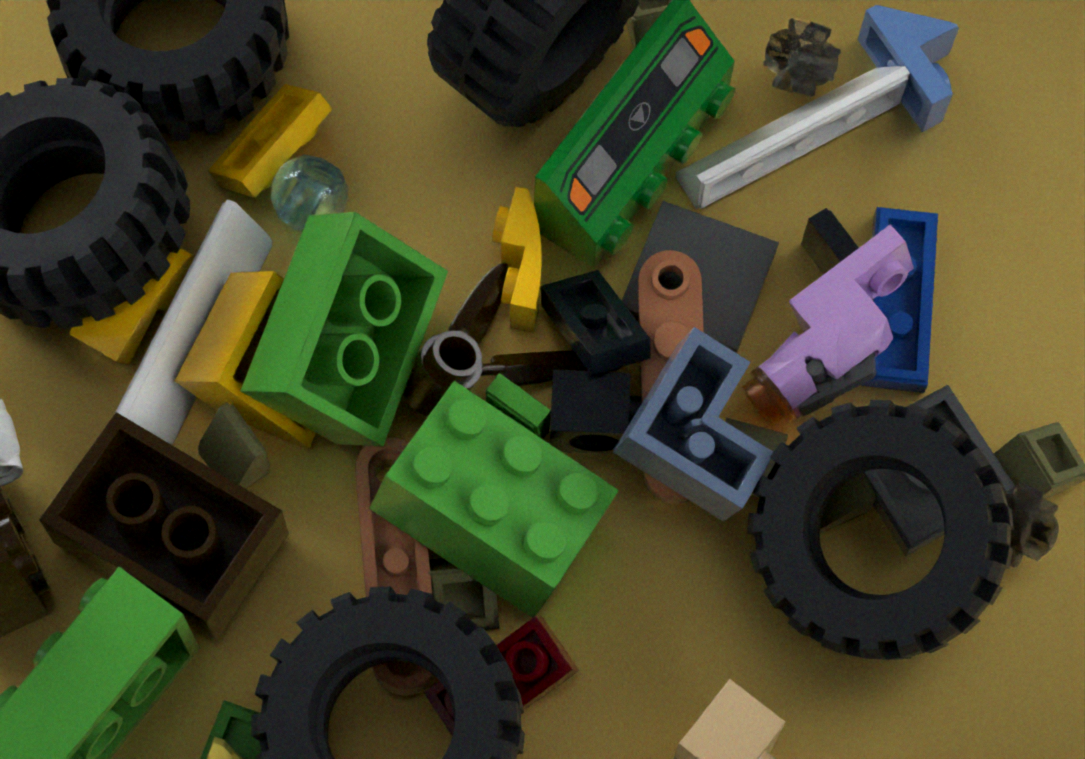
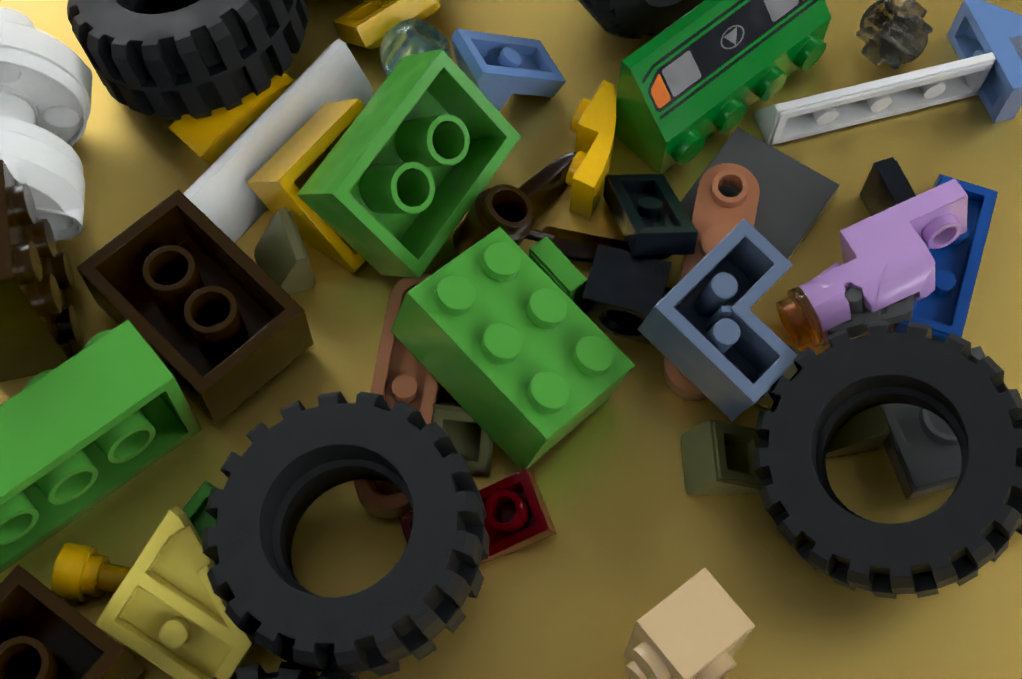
camera: 15 degrees right, 5 degrees down
none -> medium blue slope [451,29,566,111]
none -> olive slope [681,419,762,496]

